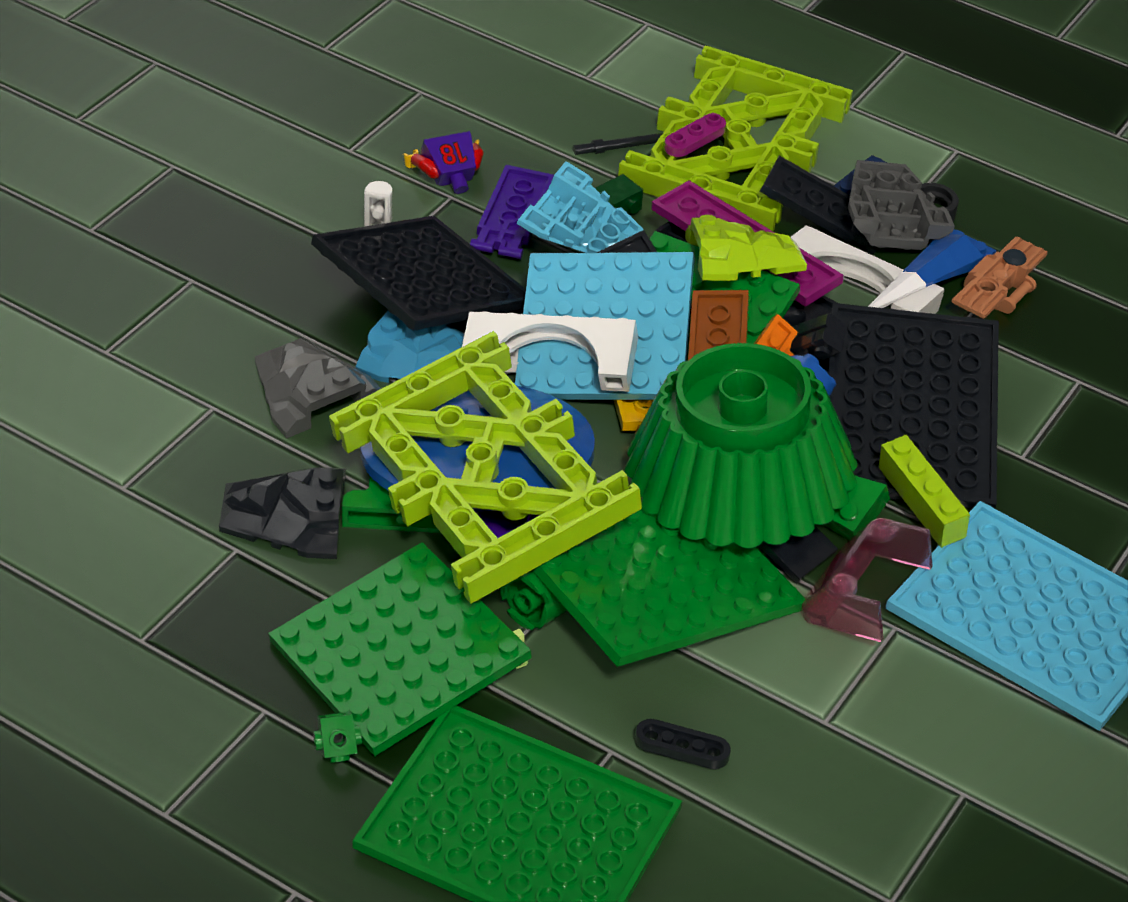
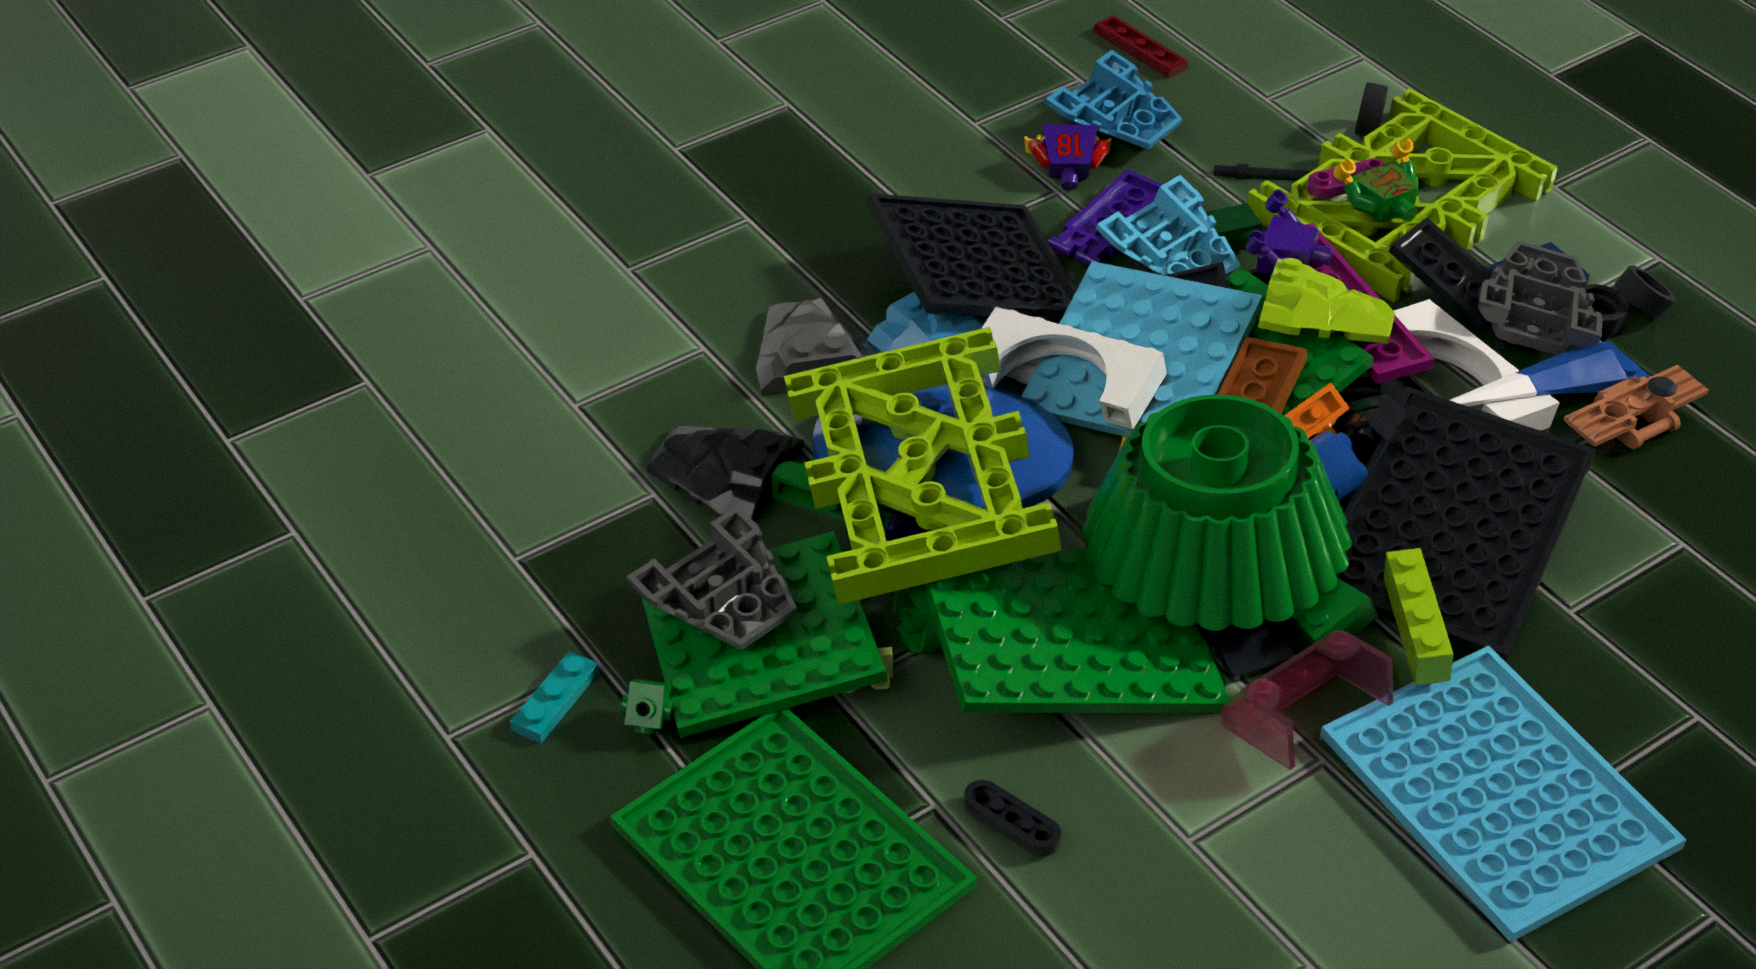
camera: 25 degrees right, 0 degrees up
white brick [364,181,392,226] -> none
none -> teal plate [510,651,600,744]
none -> dark grey wedge [627,506,797,650]
none -> dark azure wedge [1044,50,1182,150]
none -> dark red tile [1093,15,1188,79]
none -> dark purple torso [1246,189,1333,274]
none -> green torso [1333,138,1419,222]
none -> black tyre [1355,82,1388,136]
none -> black tyre [1615,265,1676,319]

